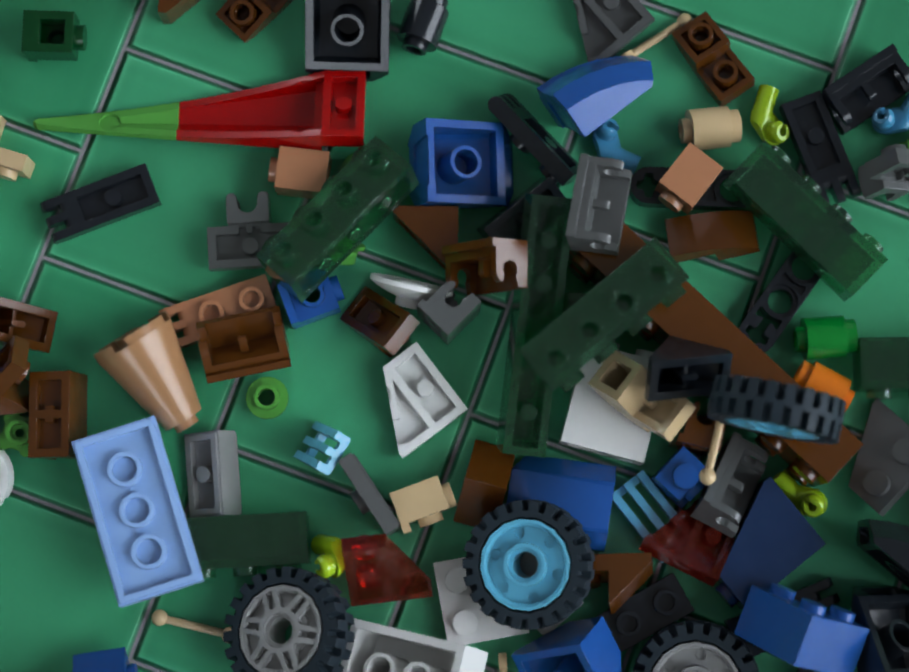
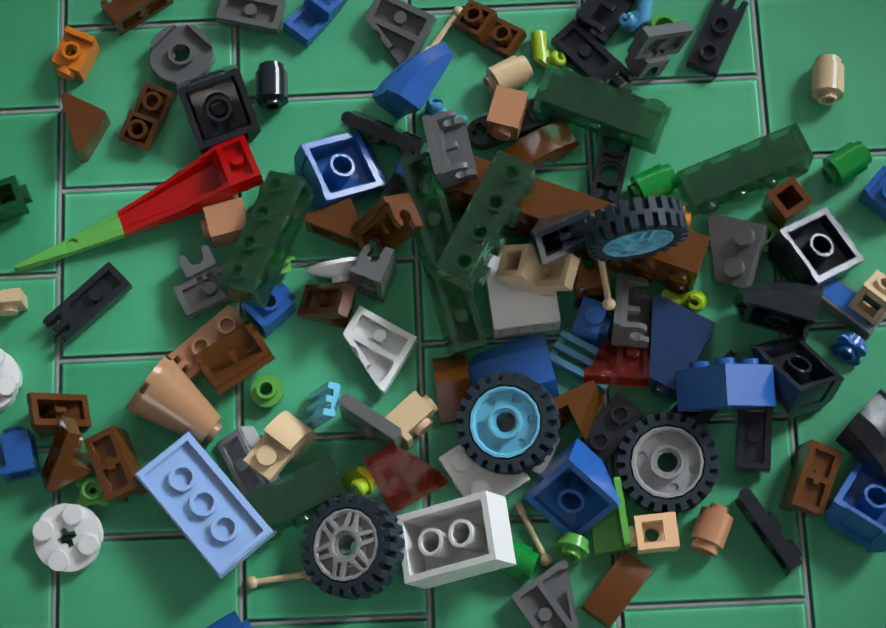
camera: 15 degrees left, 10 degrees down
none -> tan brick [243,411,316,483]

